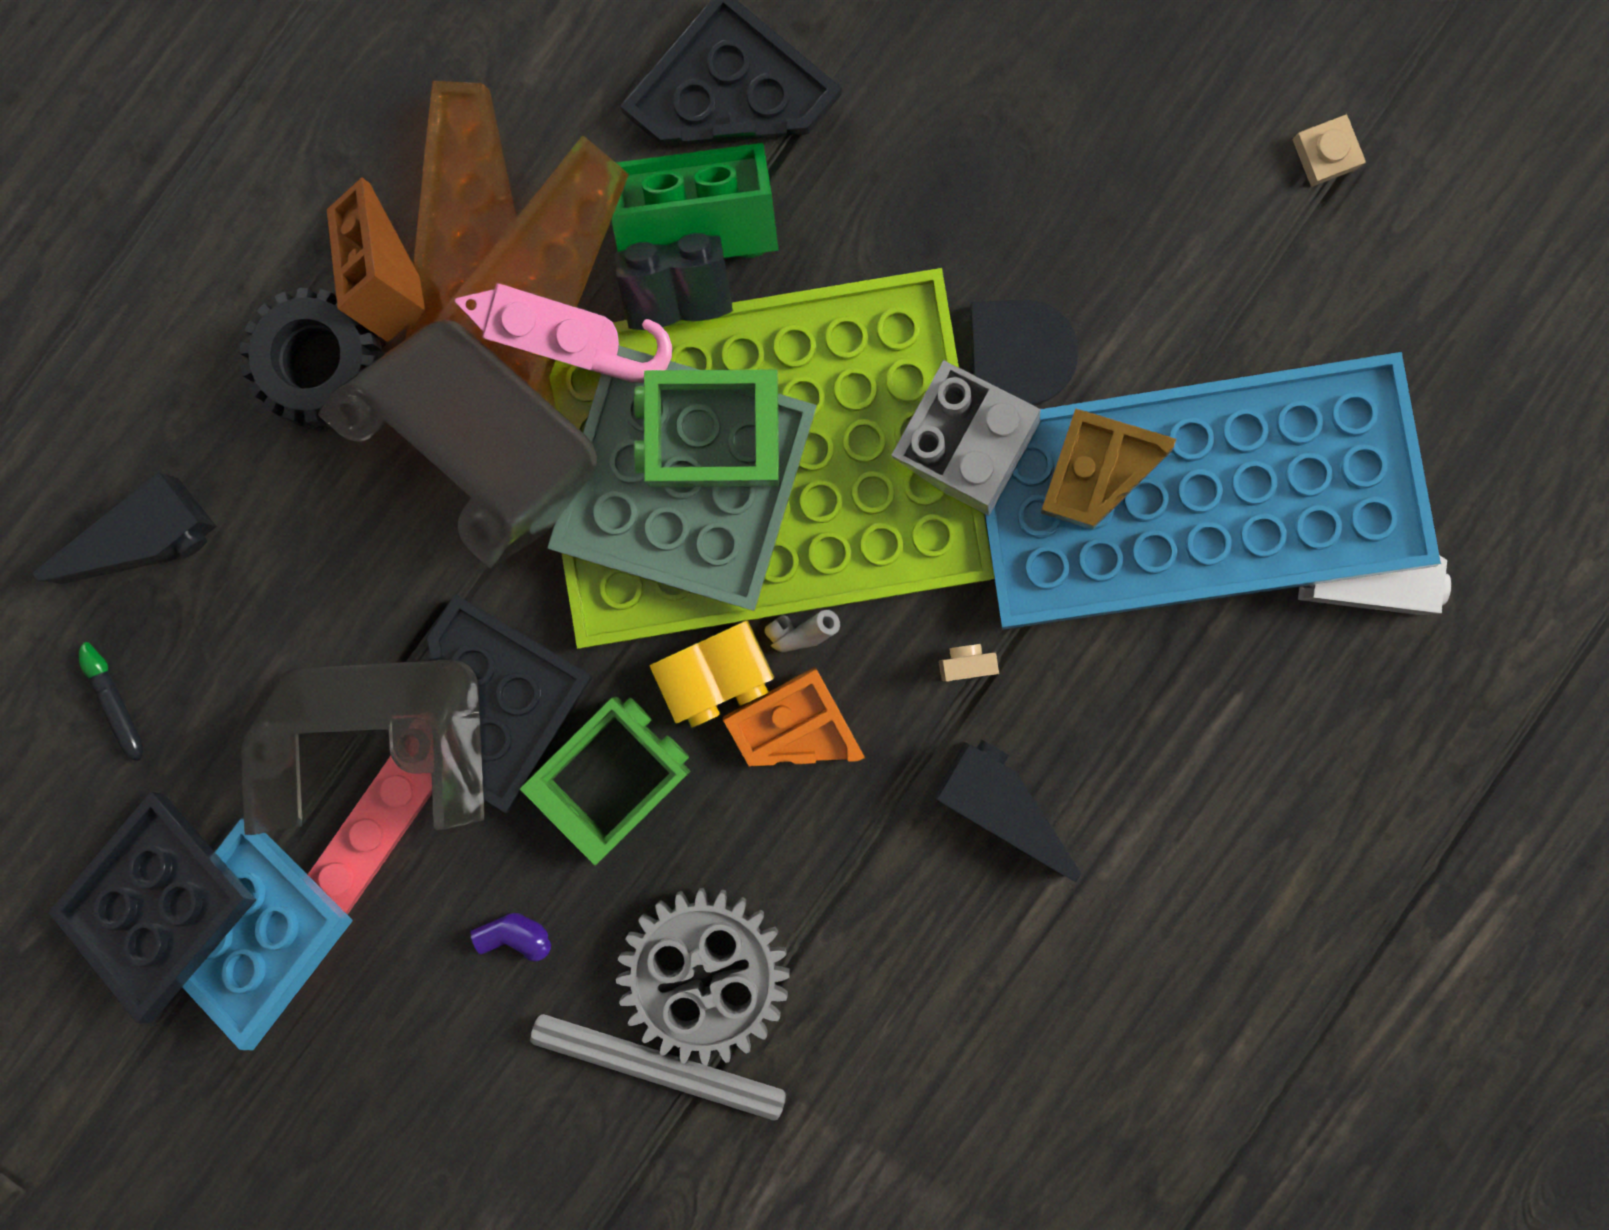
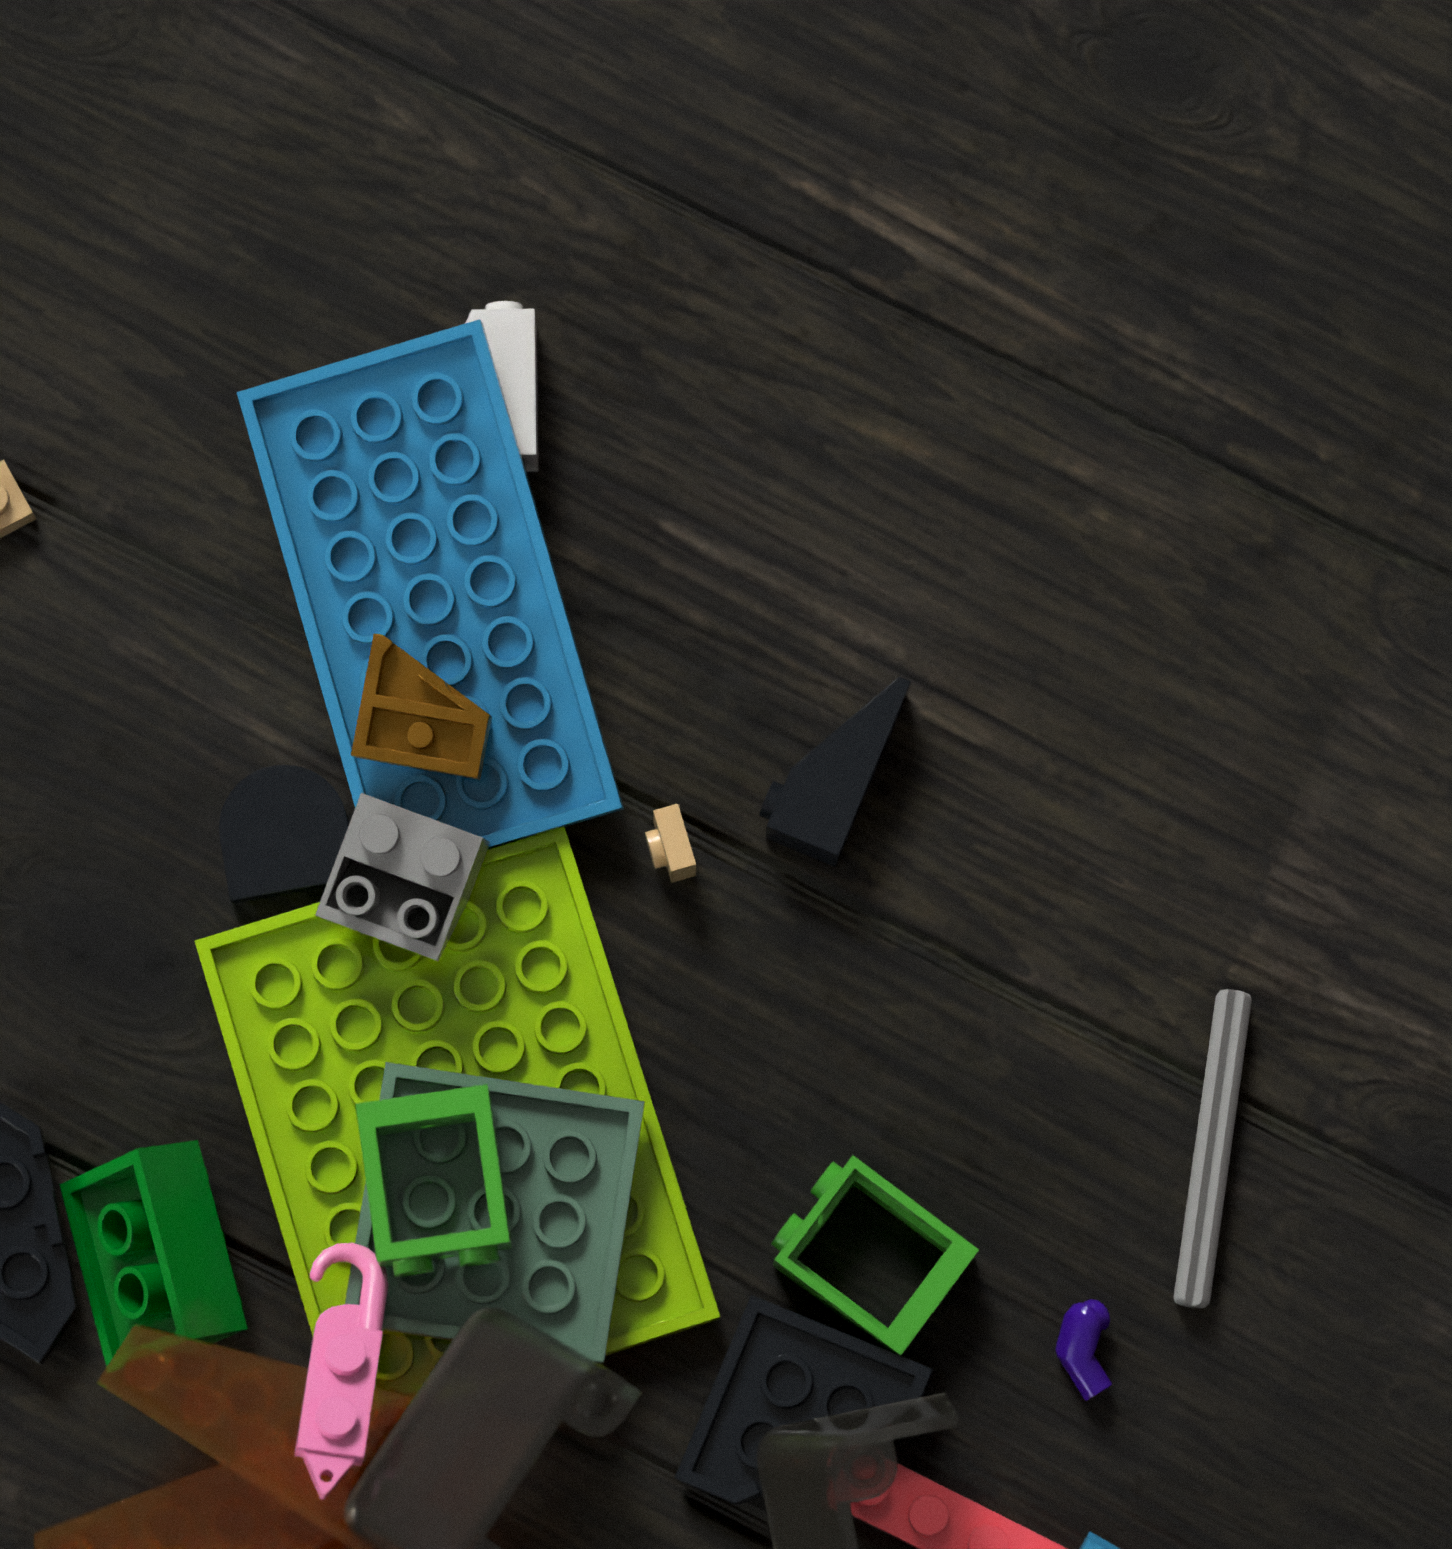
camera: 100 degrees left, 10 degrees down
black brick [614,233,733,330] -> none
light grey gear [616,888,790,1066] -> none
yellow brick [649,621,774,728] -> none
orange wing [723,667,865,766] -> none
light grey arm [765,610,840,653] -> none

